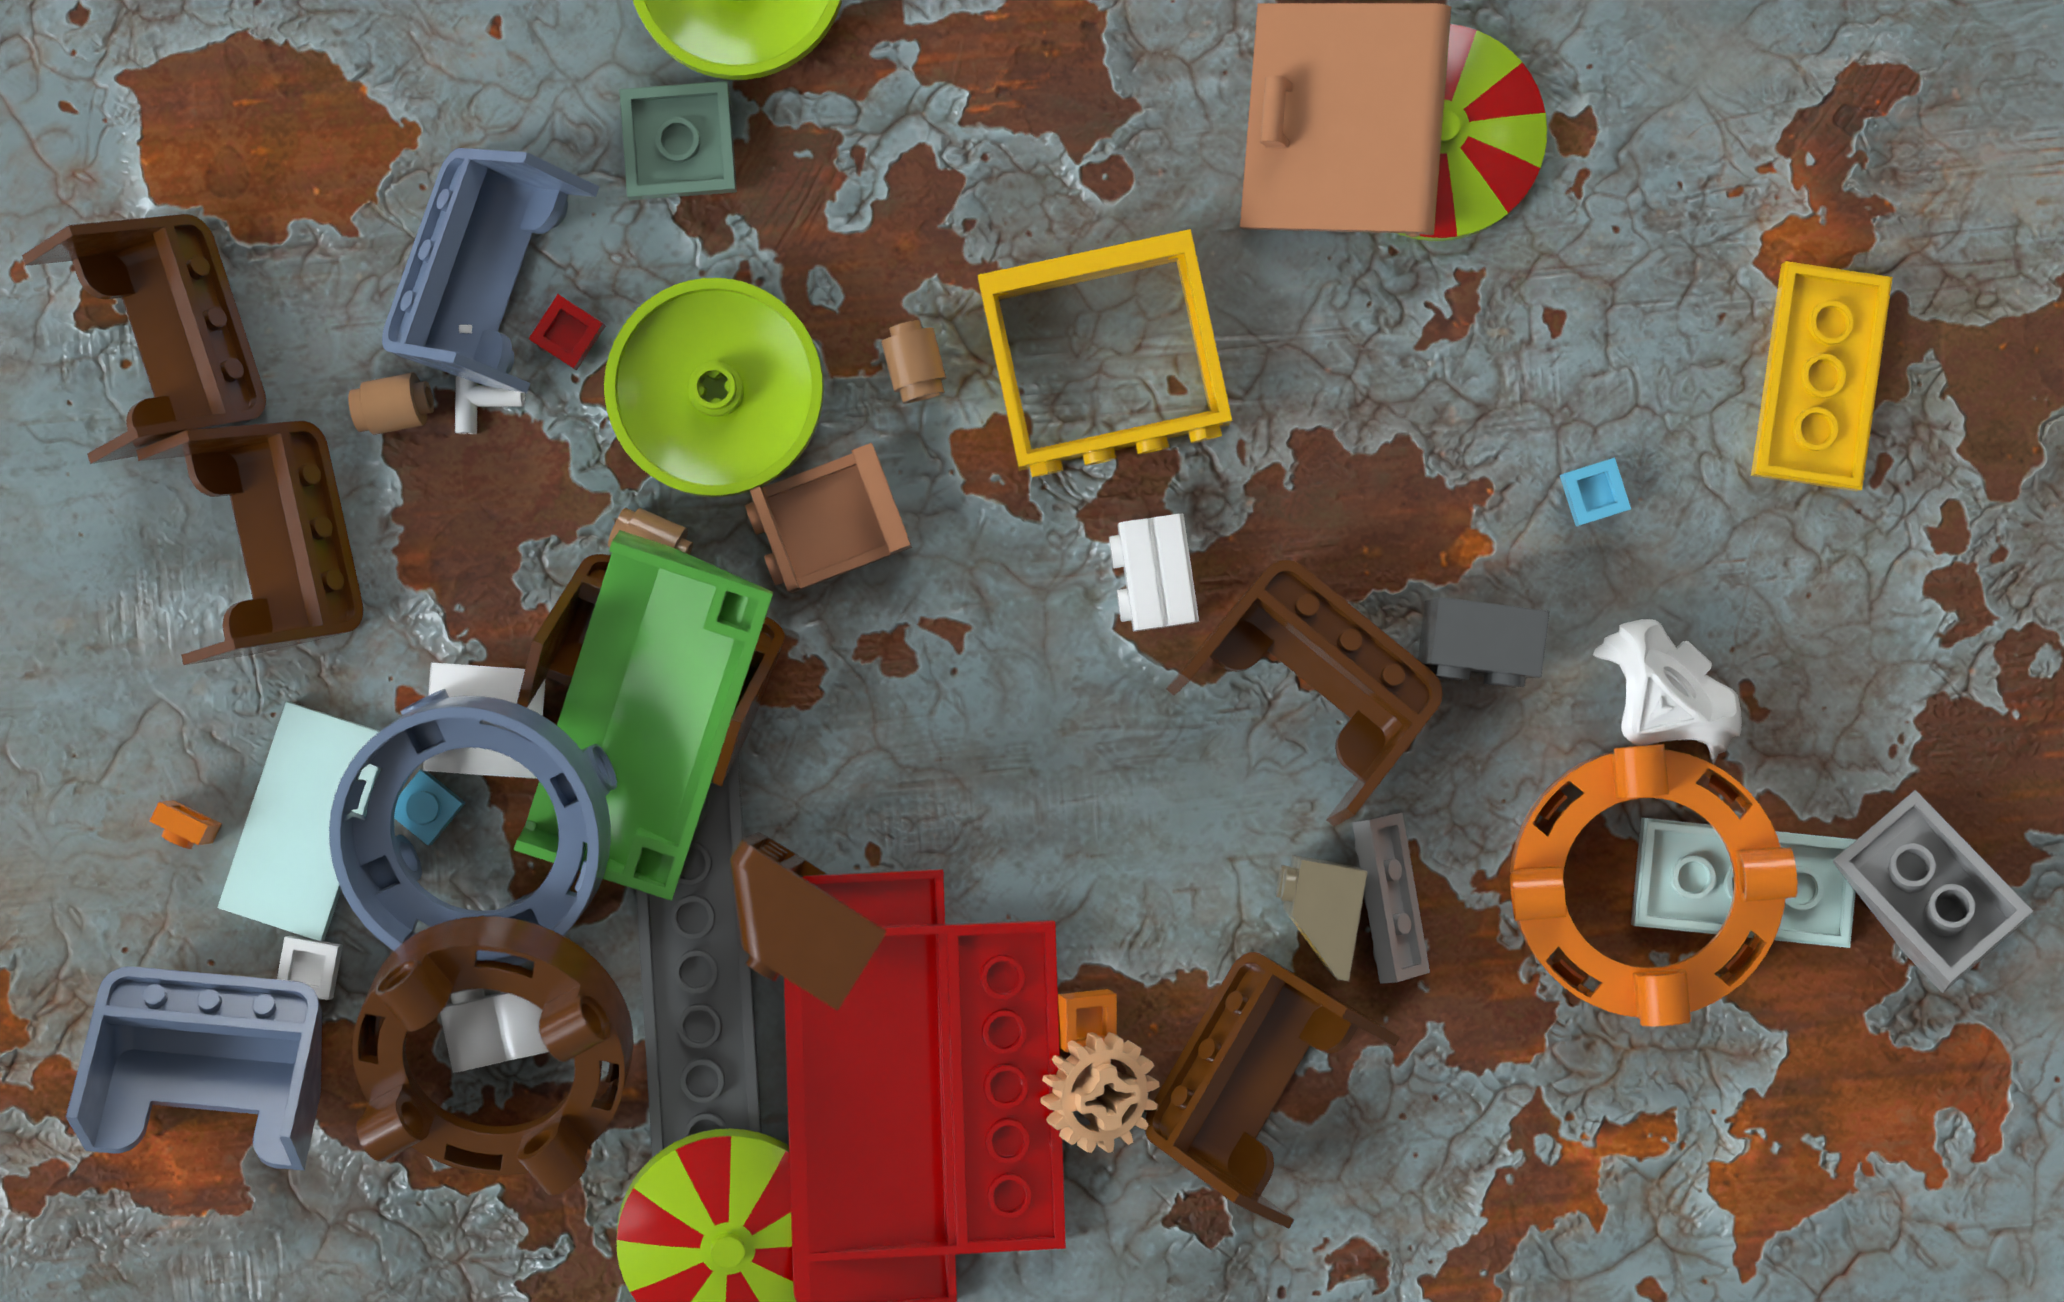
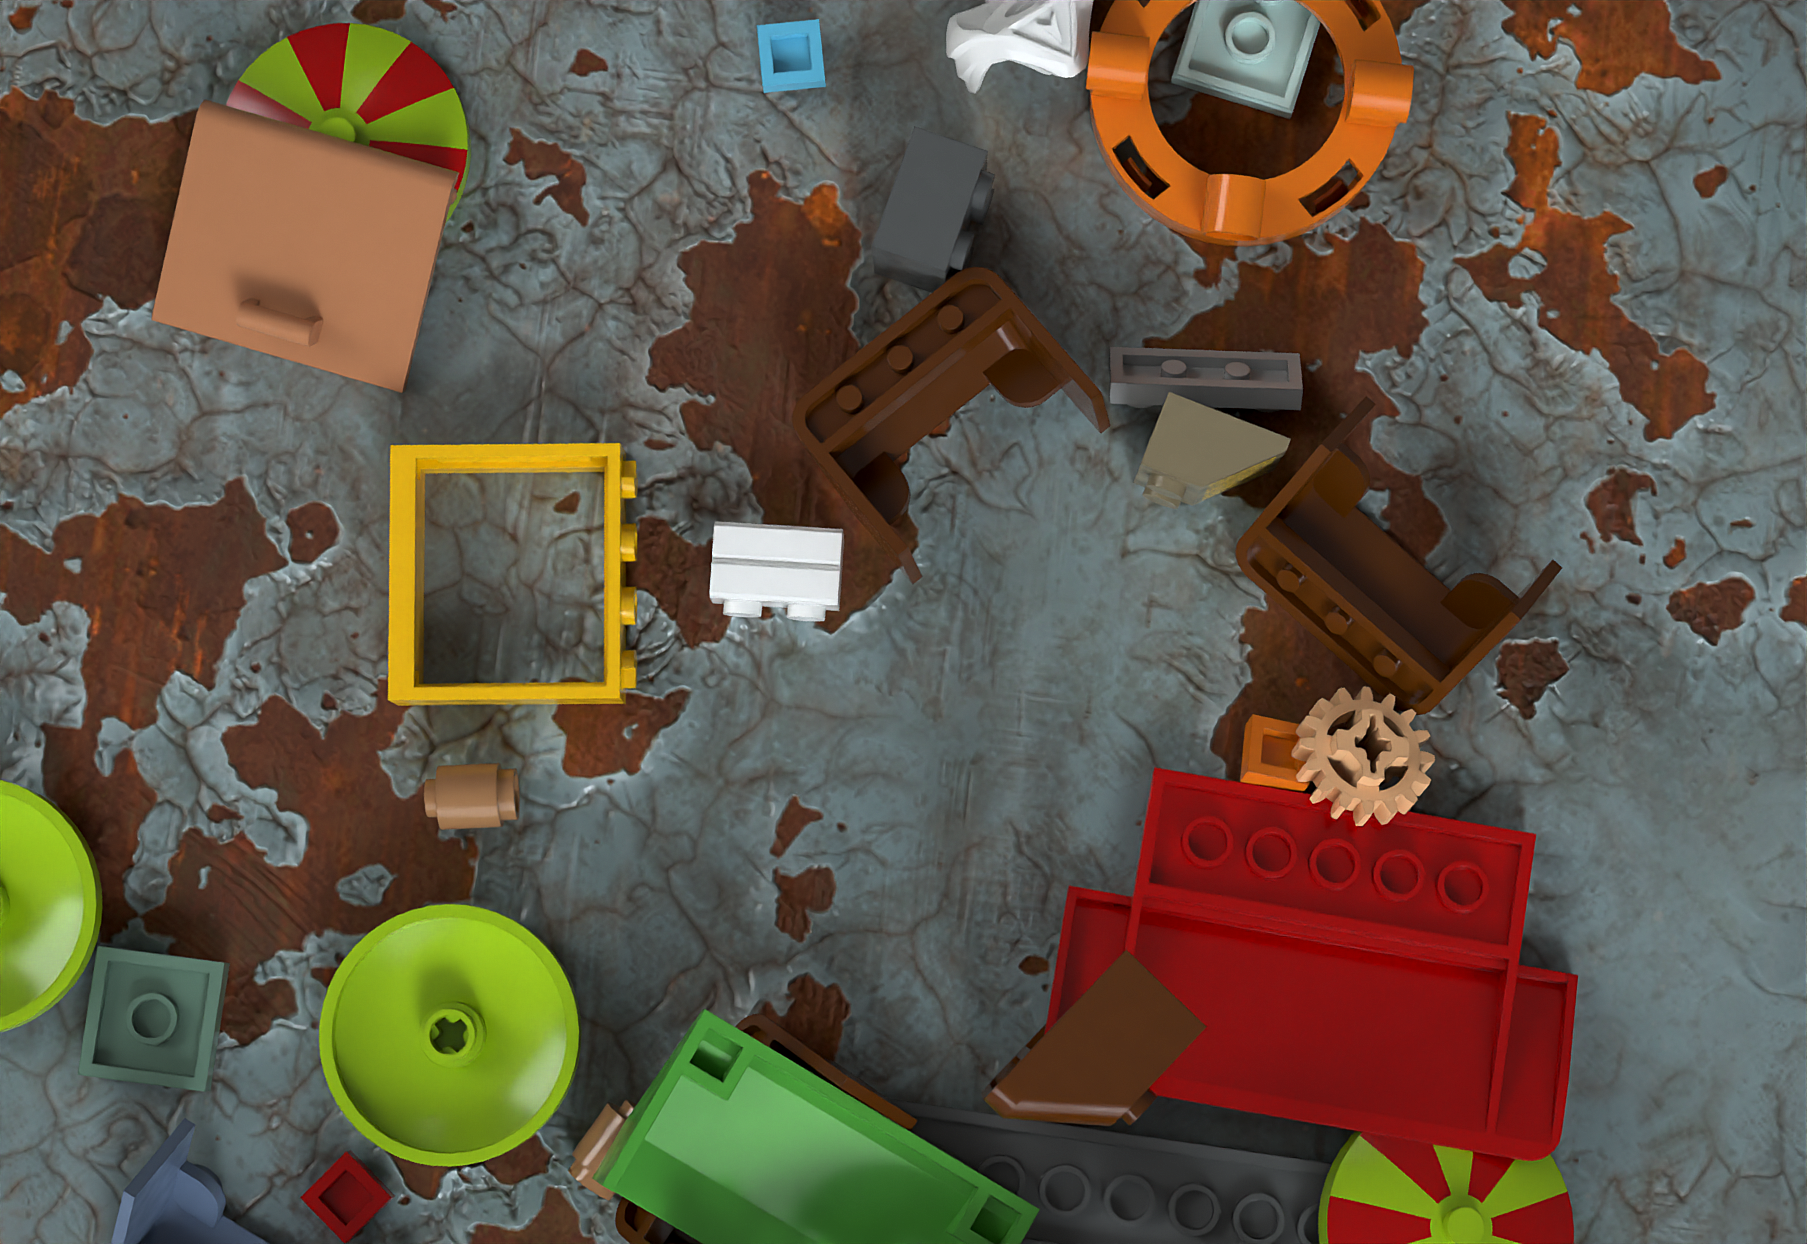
camera: 70 degrees left, 5 degrees down
nougat panel [745,443,912,593] -> none

